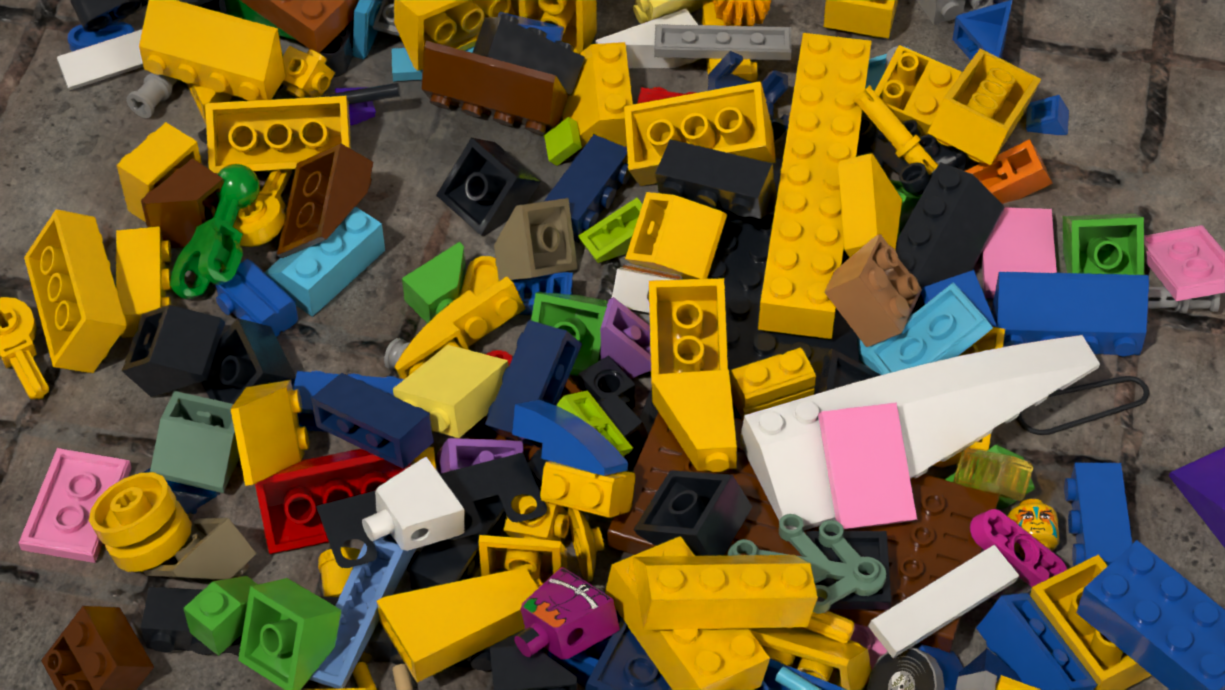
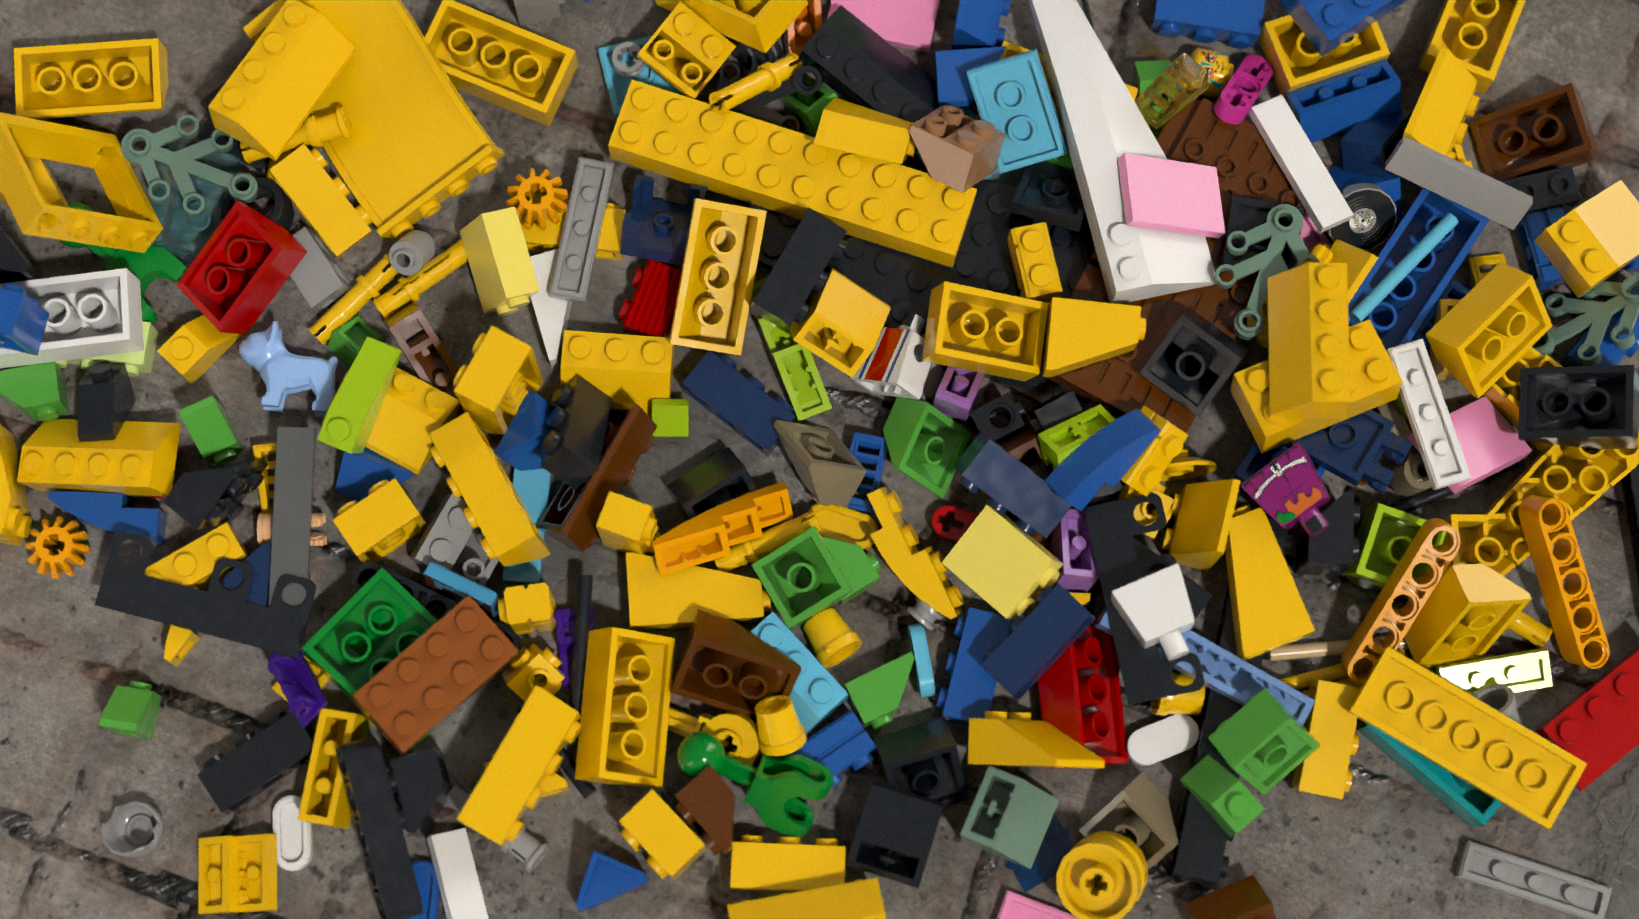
camera: 85 degrees left, 25 degrees up
none -> yellow brick [498,583,556,635]
none -> blue slope [576,851,651,913]
none -> yellow brick [596,491,661,555]
none -> yellow slope [626,552,771,631]
none -> light orange slope [652,481,794,576]
none -> yellow pin [714,510,823,572]
none -> bright green slope [752,526,853,629]
none -> yellow piece [755,695,807,756]
none -> yellow piece [803,608,862,669]
none -> bright green slope [844,651,915,730]
none -> medium azure tile [908,623,935,698]
none -> white tile [1127,714,1199,766]

